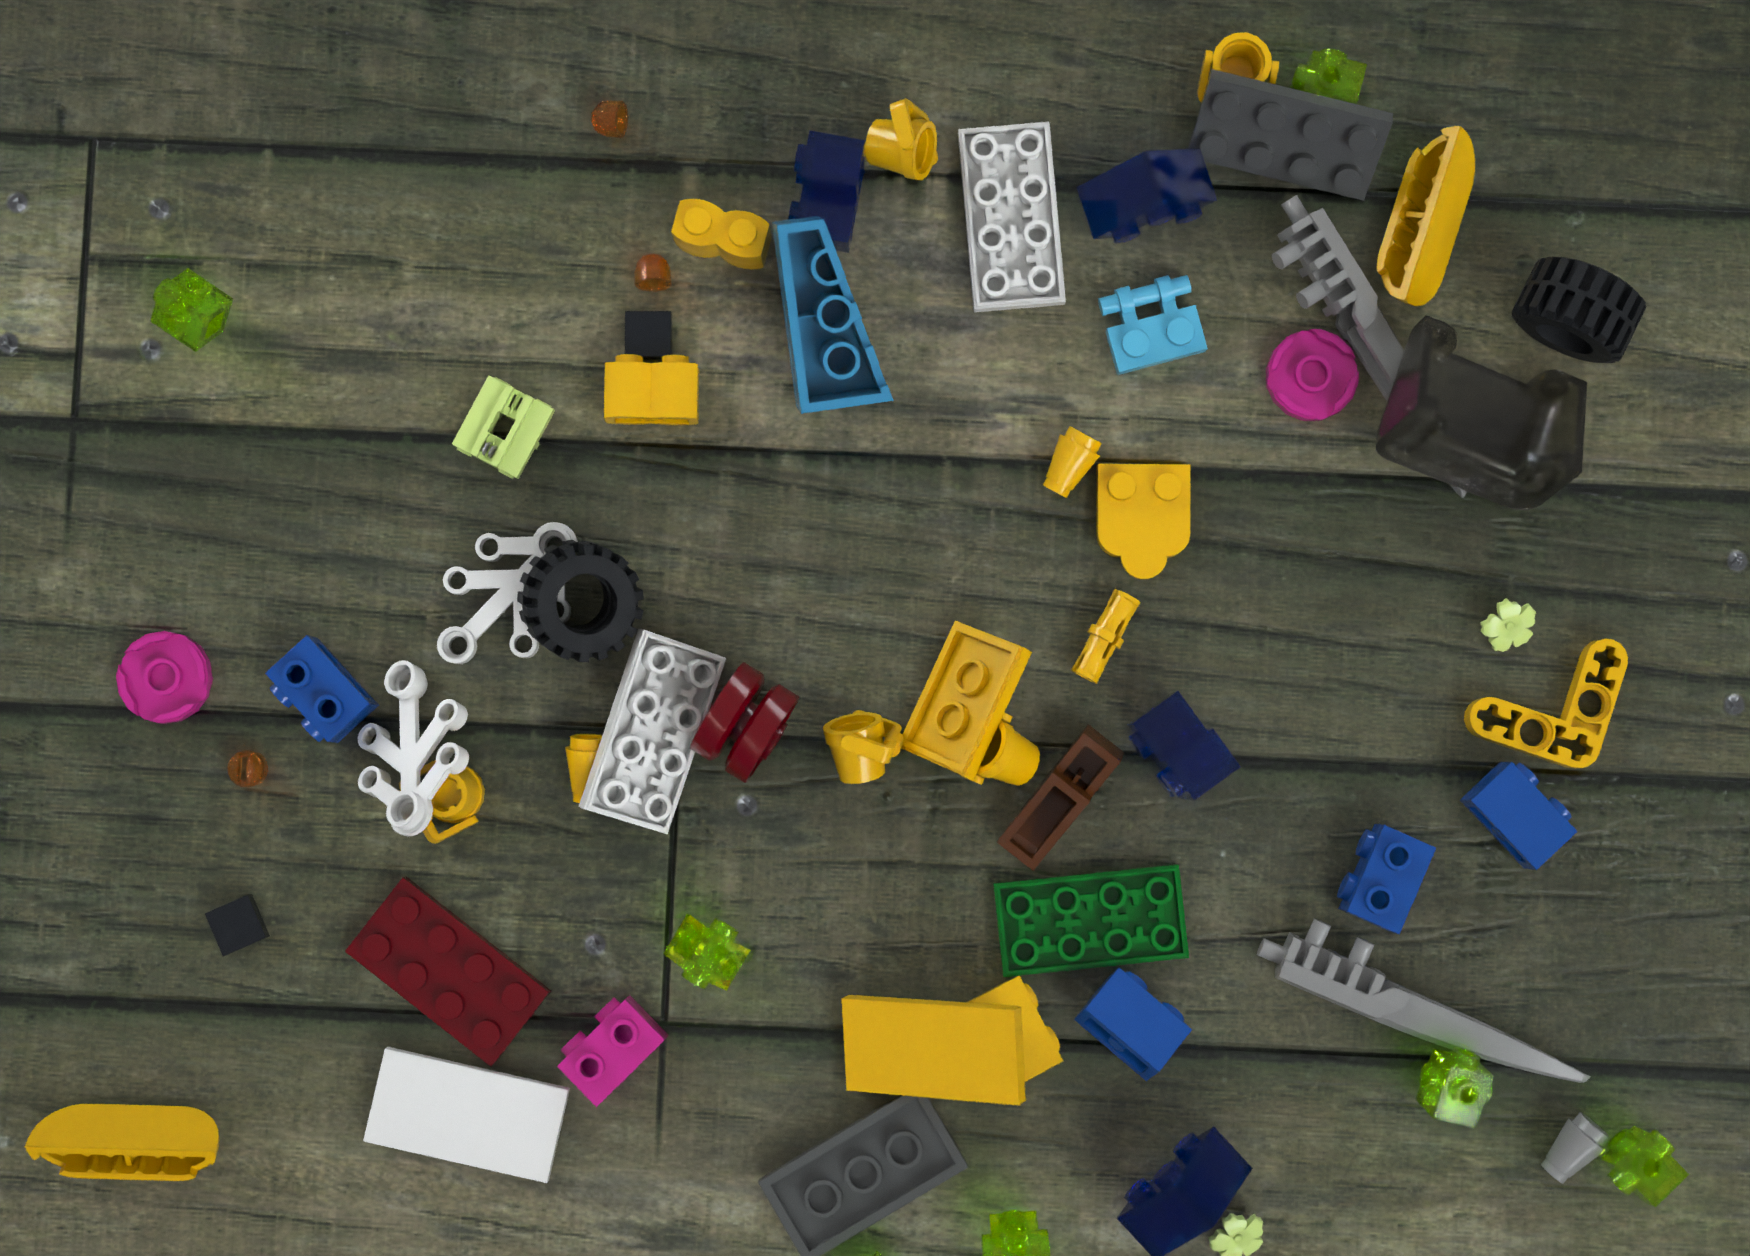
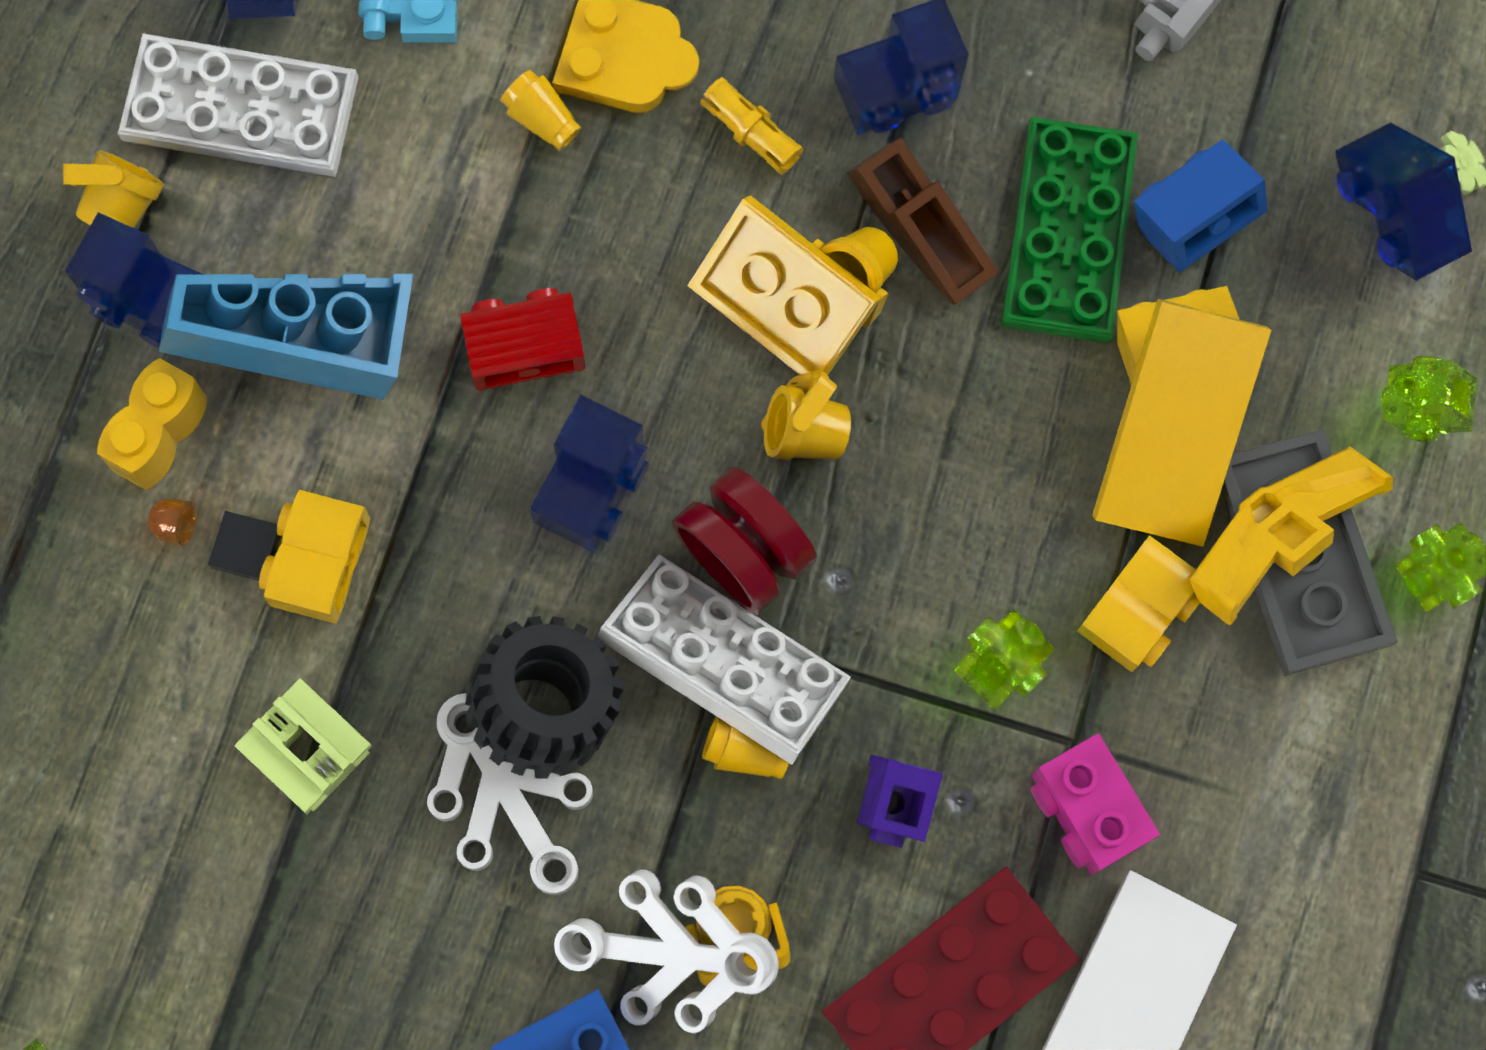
camera: 80 degrees left, 10 degrees down
none -> red brick [460,288,586,391]
none -> clear blue brick [530,395,649,553]
none -> dark purple brick [856,755,943,848]
none -> yellow brick [1077,535,1200,672]
none -> yellow plate [1189,446,1394,625]

